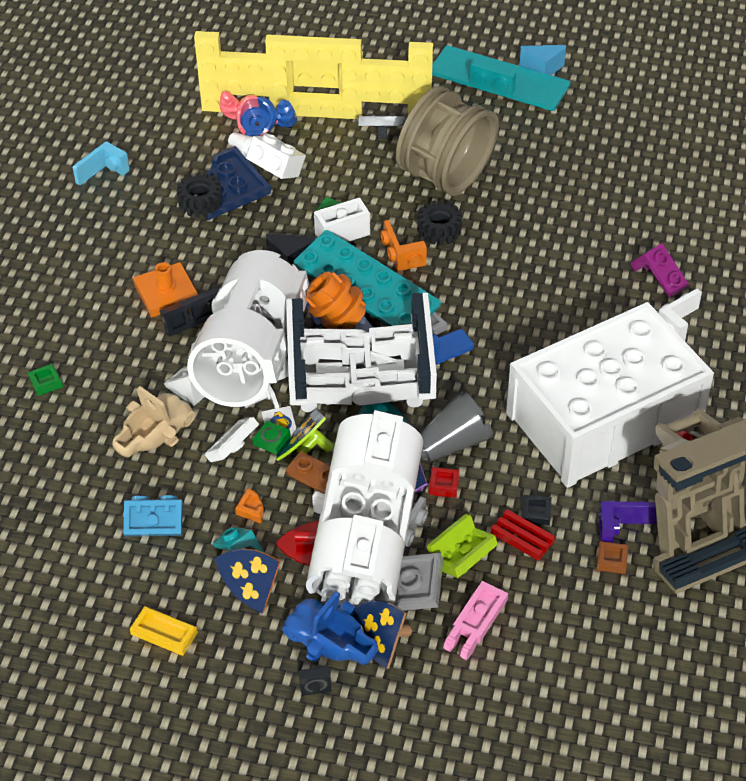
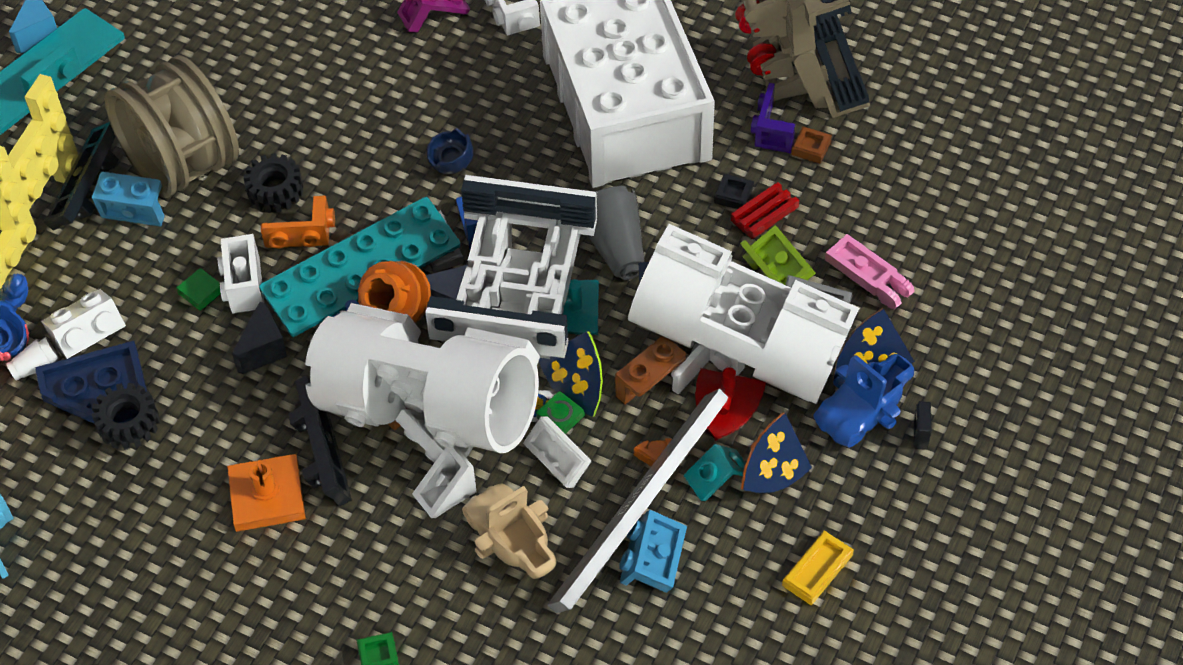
camera: 75 degrees left, 5 degrees up
none -> dark azure bracket [92,172,165,227]
none -> dark blue hair [427,128,474,174]
none -> tile [547,389,728,613]

